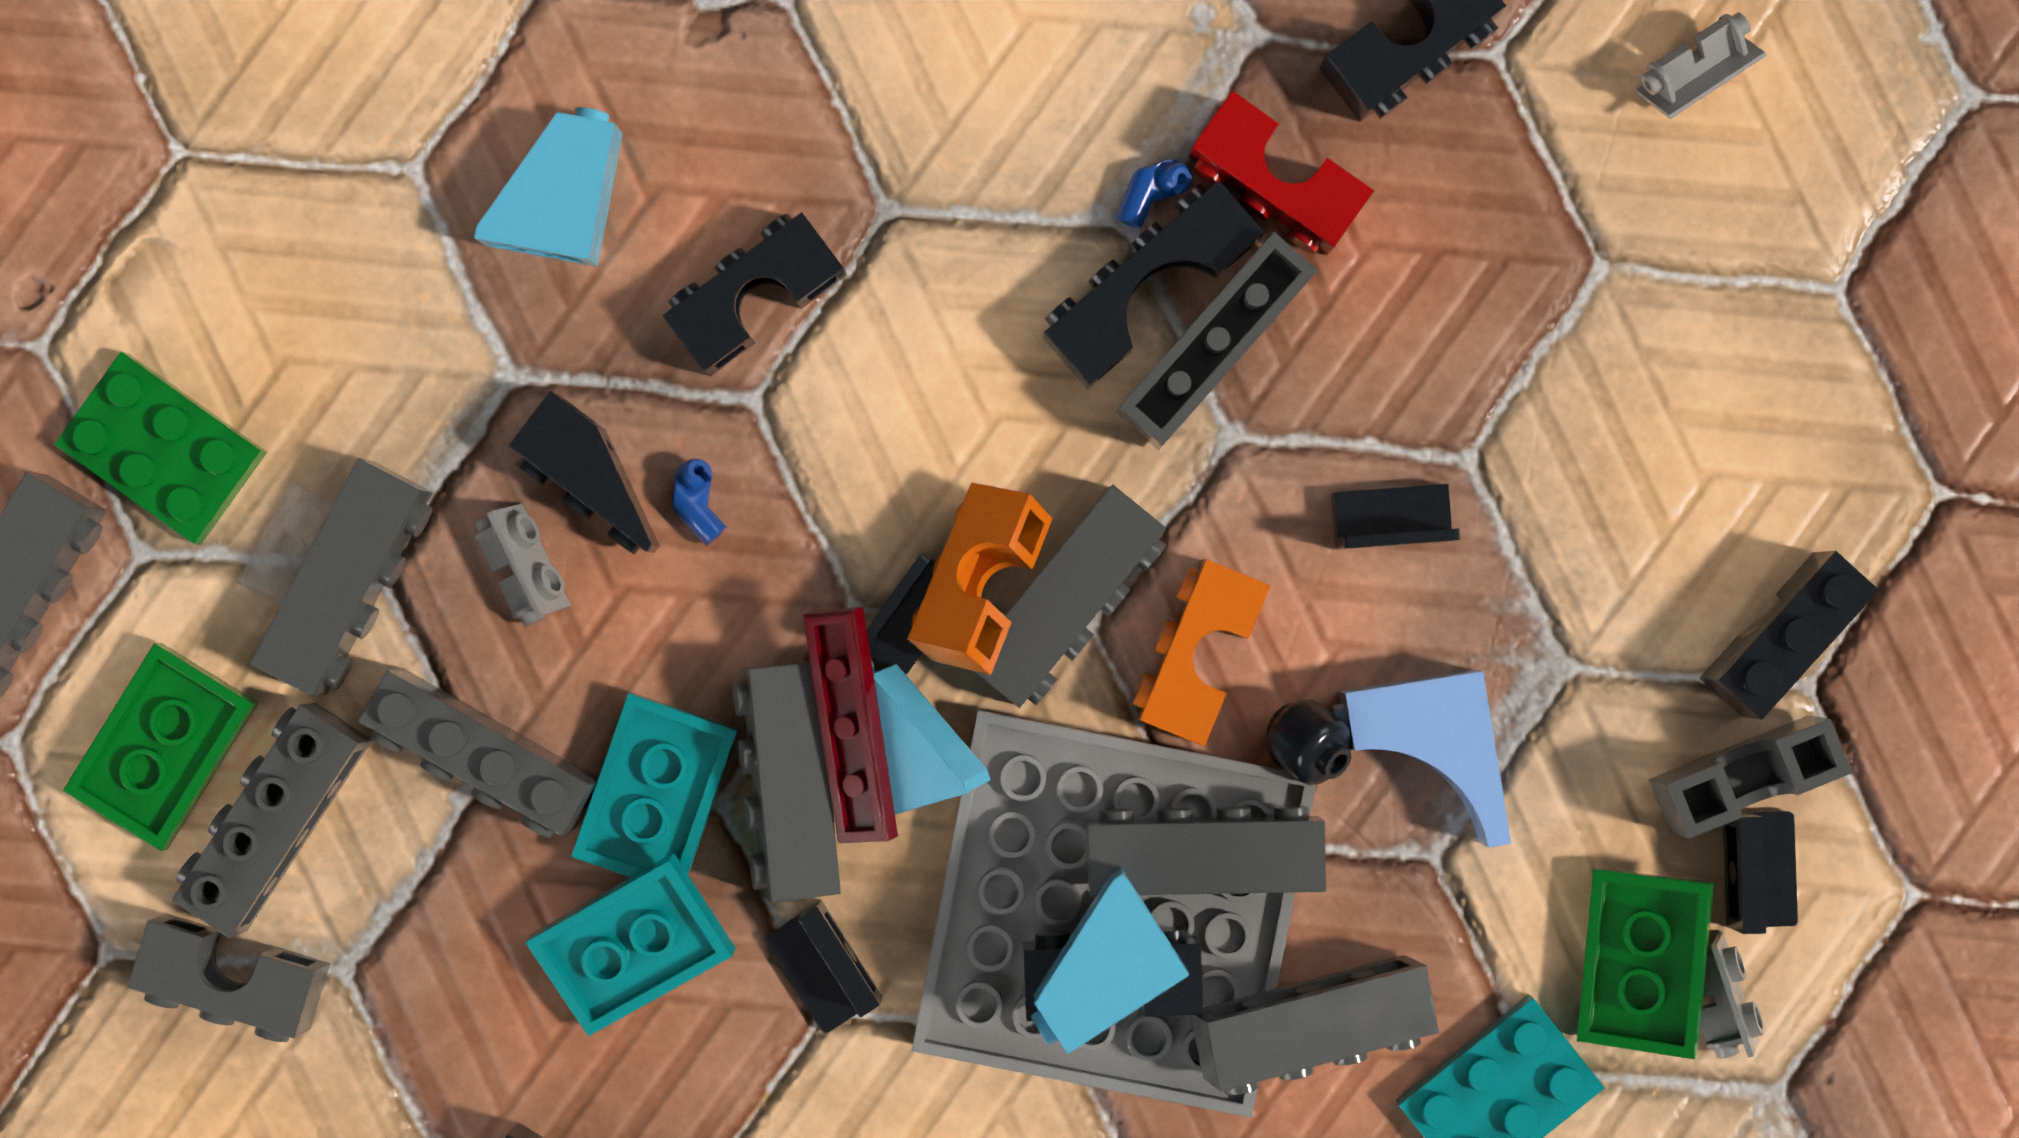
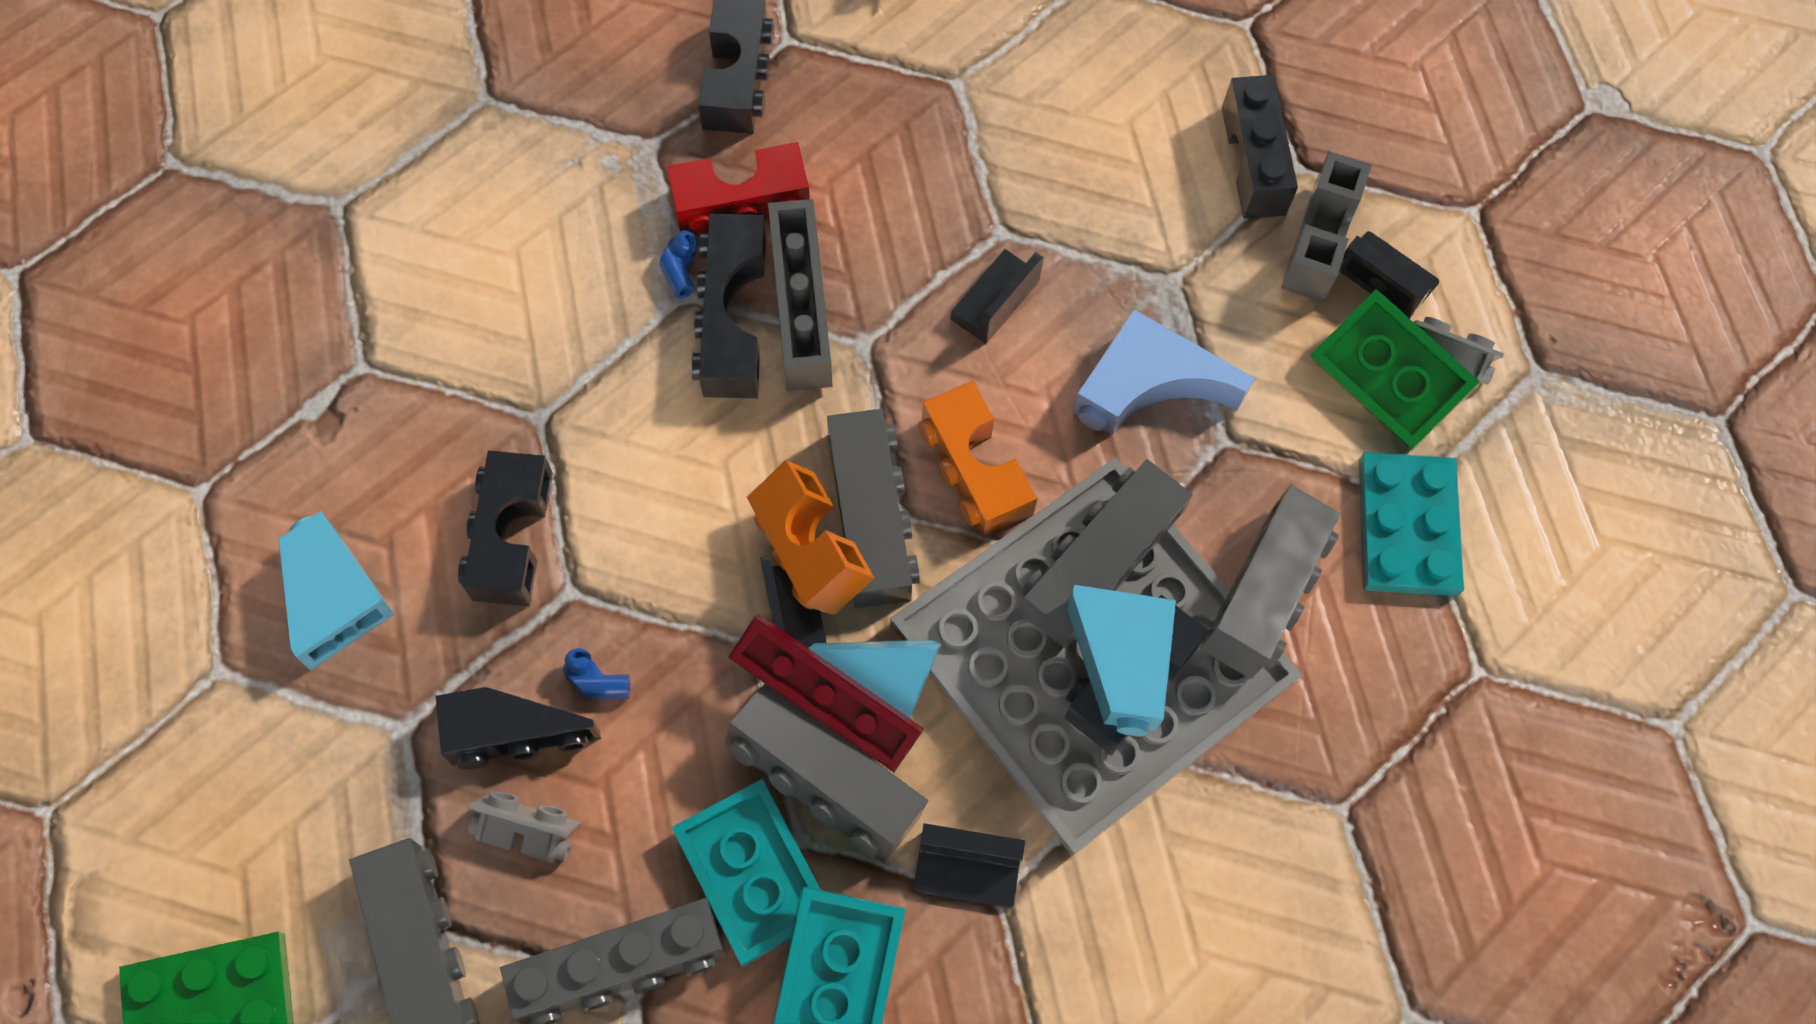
camera: 50 degrees left, 20 degrees down
black head [1267,699,1352,785] -> none

